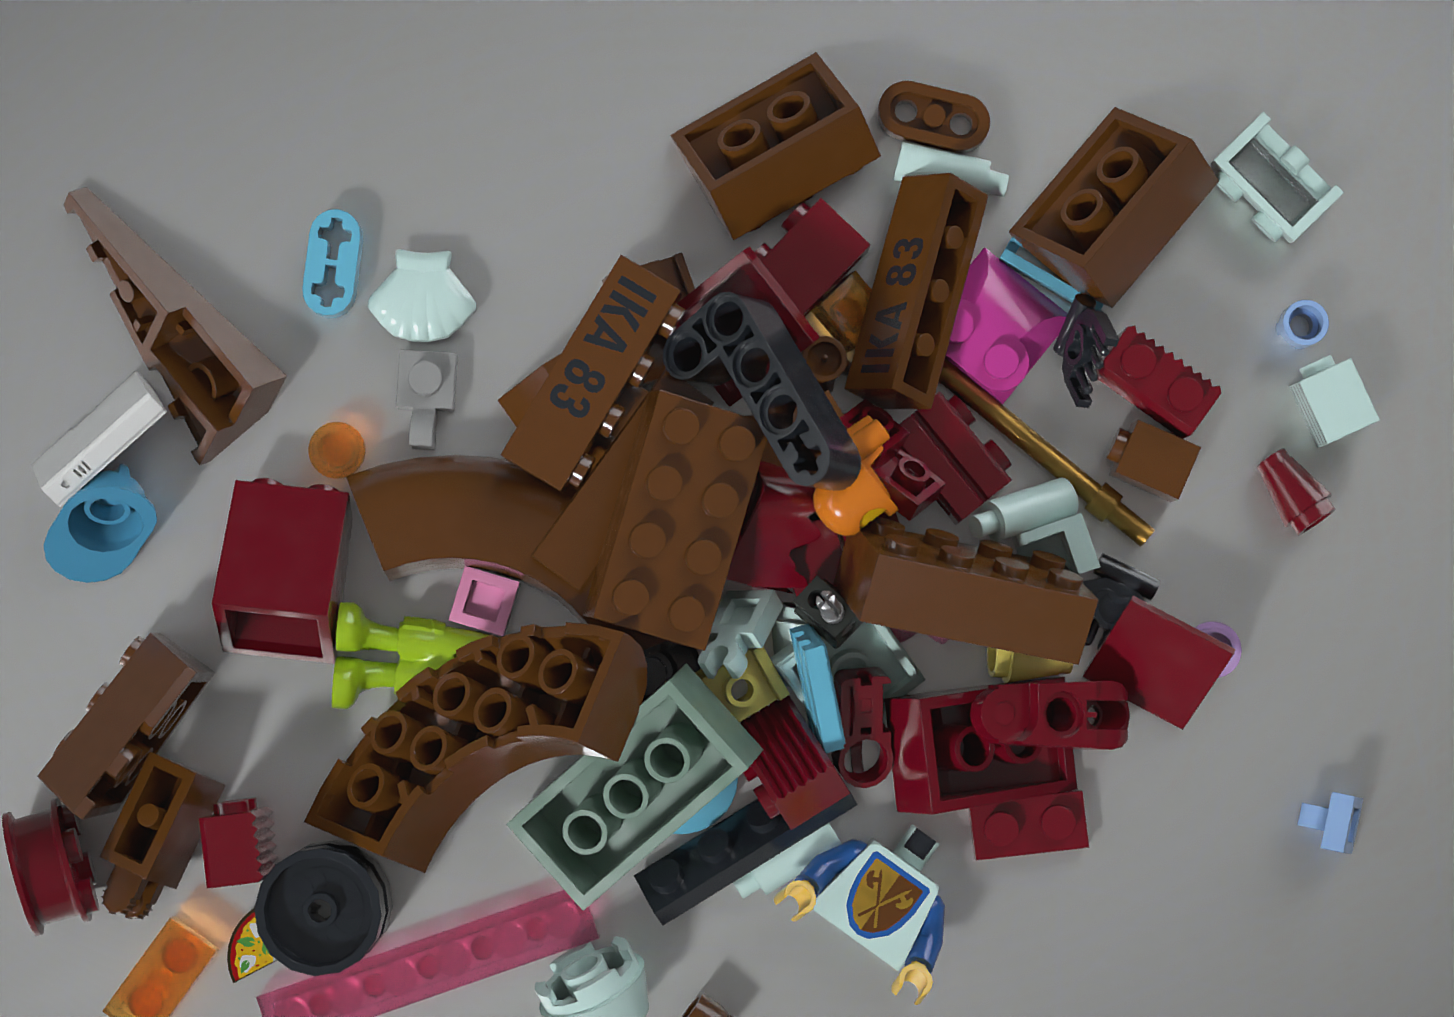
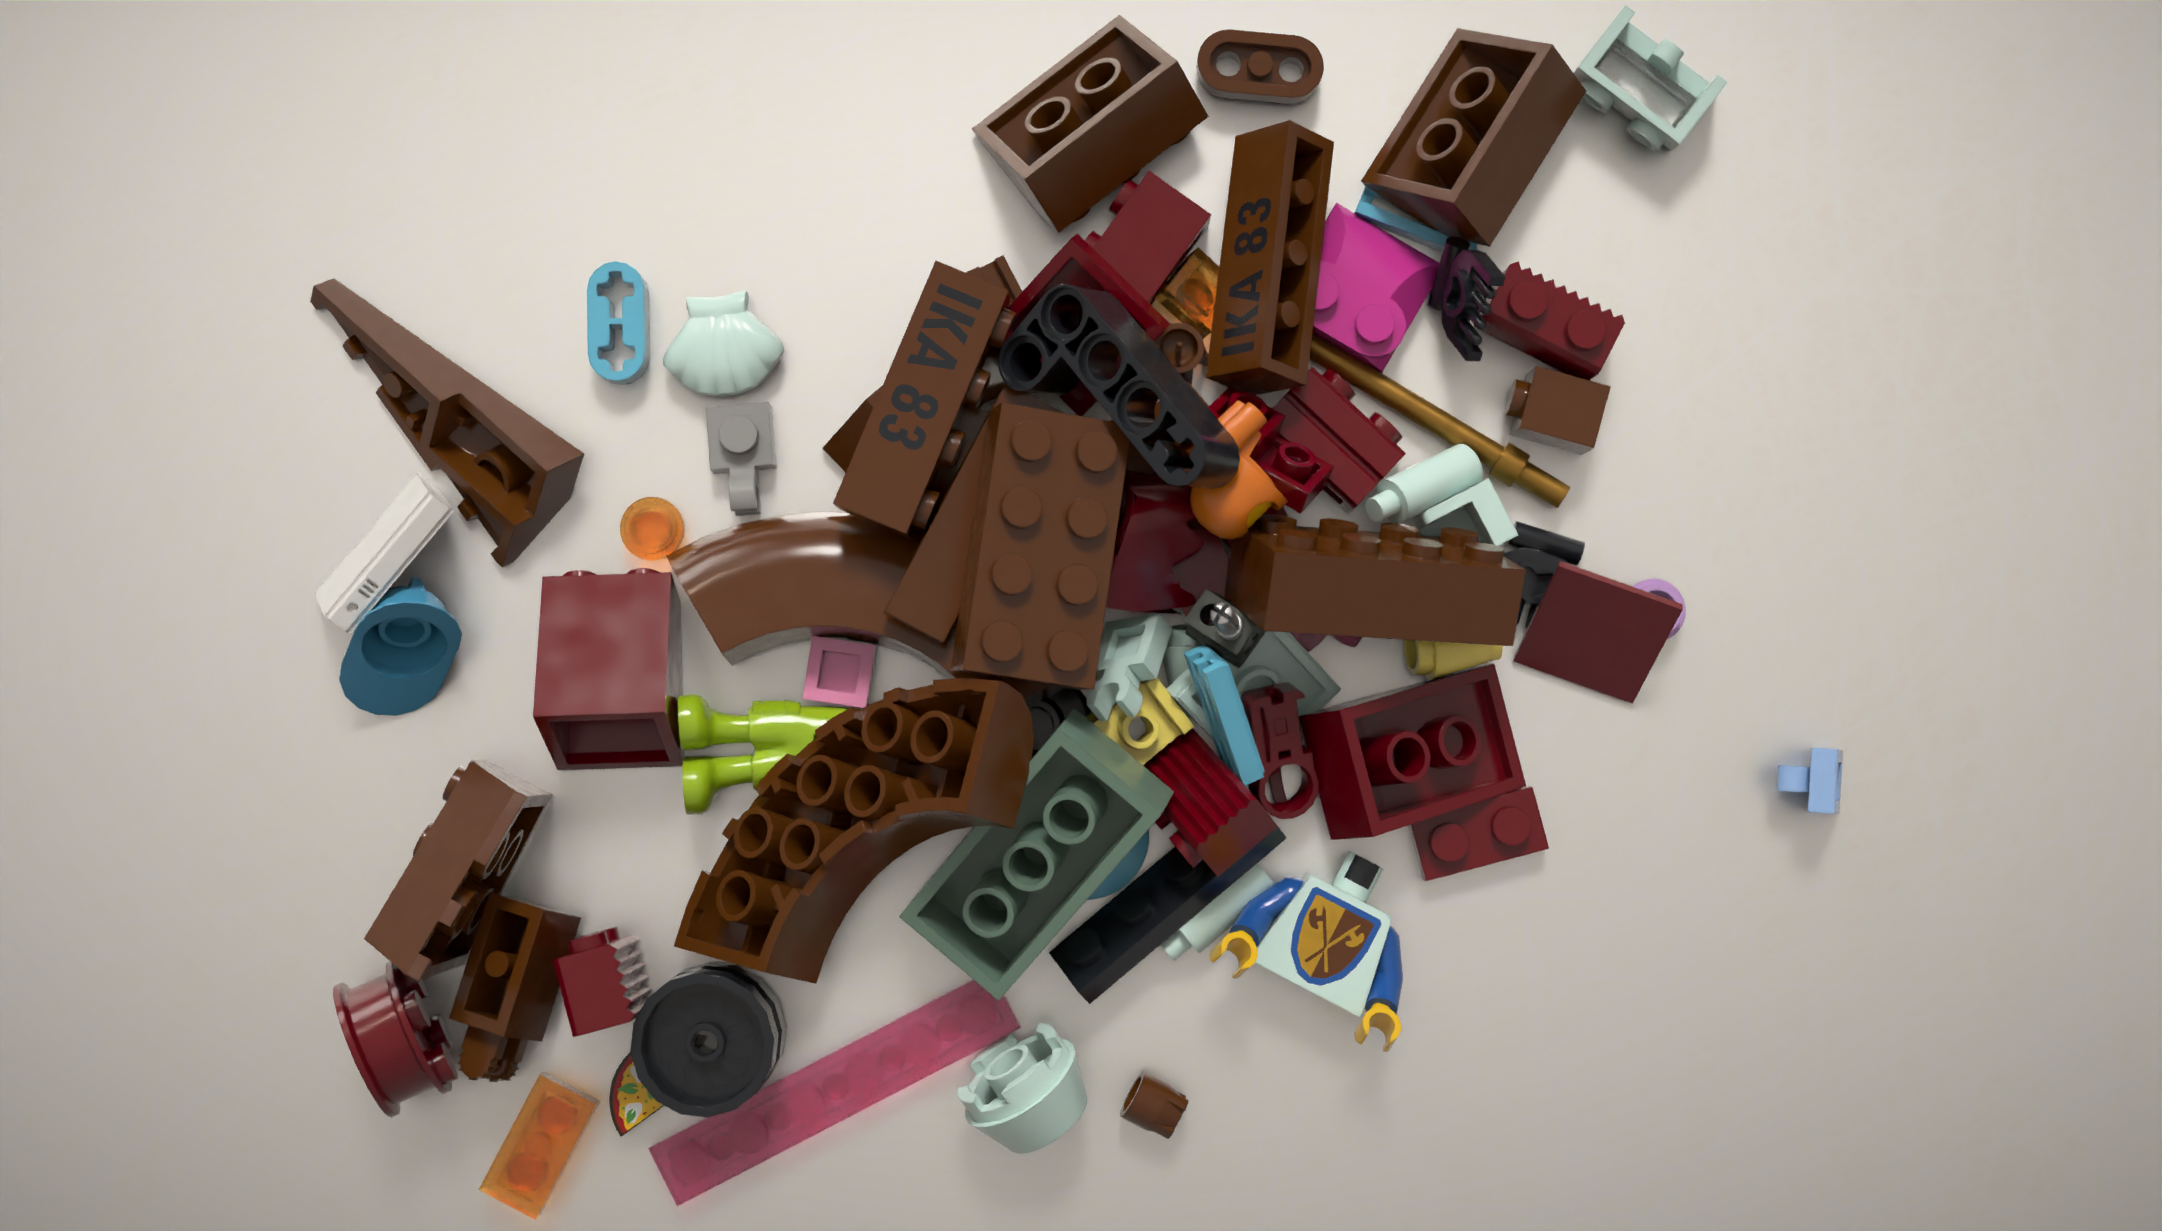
camera: 10 degrees left, 0 degrees up
light aqua cylinder [893,140,1009,197] -> none
dark red piece [970,680,1130,750] -> none
dark red cone [1256,448,1336,536] -> none
light blue hose [1276,300,1329,350] -> none
light aqua brick [1289,355,1380,448] -> none

